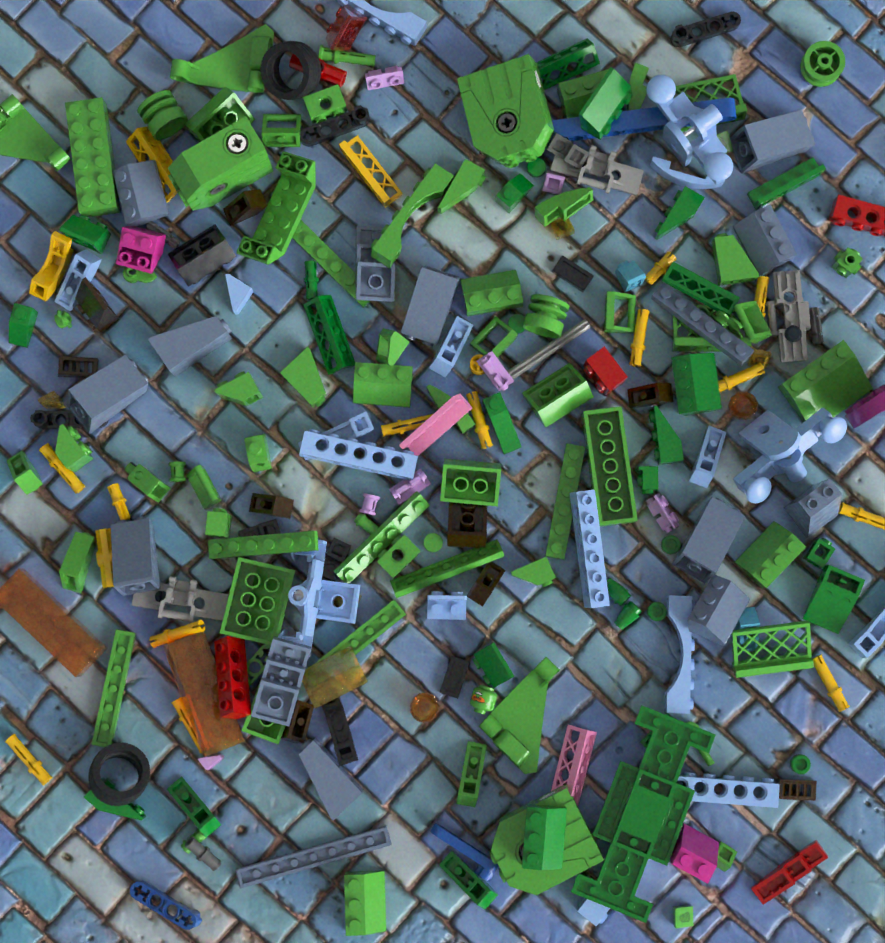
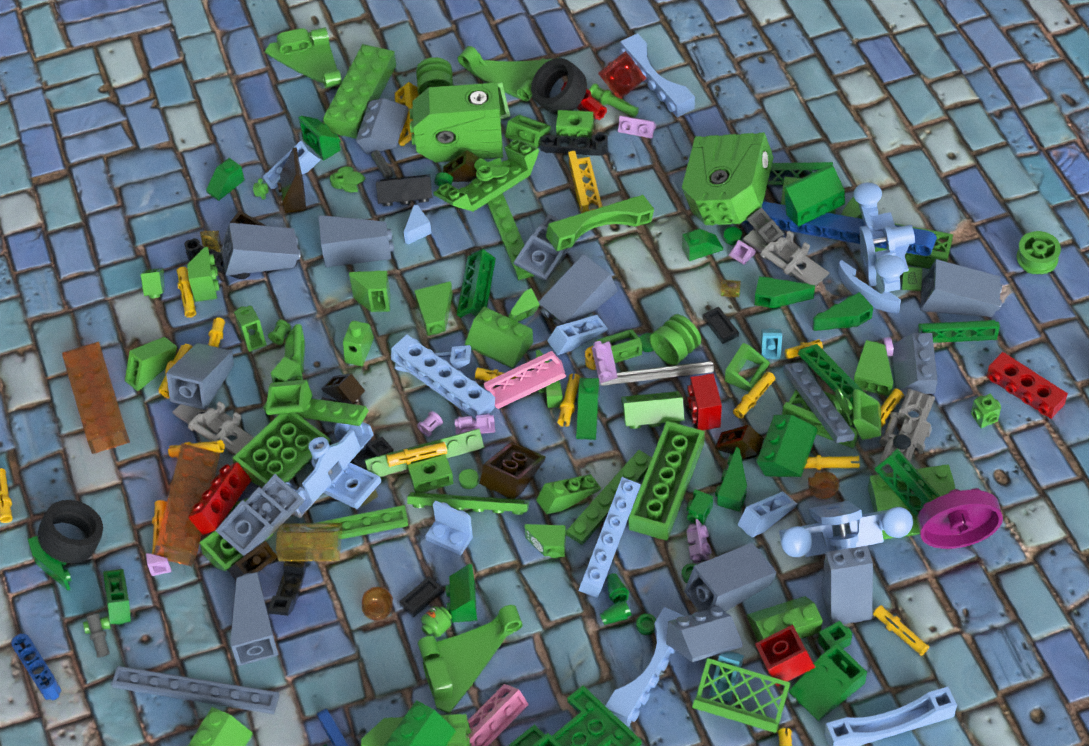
camera: 30 degrees right, 30 degrees down
yellow arch [29,231,73,301] -> none
bright green plate [91,629,136,747] -> none
dark pink slope [116,226,166,274] -> none
green pin [304,260,319,300] -> none
bright green pin [354,513,379,535] -> none
bright green slope [438,159,486,214] -> none
bright green slope [440,458,501,507] -> none
bright green slope [456,741,487,808] -> none
bright green slope [460,270,524,317] -> none
dark brown slope [467,562,506,607] -> none
bright green slope [534,187,593,227] -> none
black beam [670,11,741,47] -> none
clear yellow slope [747,349,772,369] -> none
dark grey axle [809,307,824,345] -> none
none -> bright green tile [266,380,313,415]
none -> yellow pin [386,441,447,467]
none -> green tile [434,172,453,187]
none -> bright green plate [475,158,510,181]
none -> bright green slope [536,474,601,514]
none -> green slope [754,276,815,308]
none -> red brick [755,624,815,687]
none -> green fence [874,449,940,517]
none -> lavender tile [881,337,893,357]

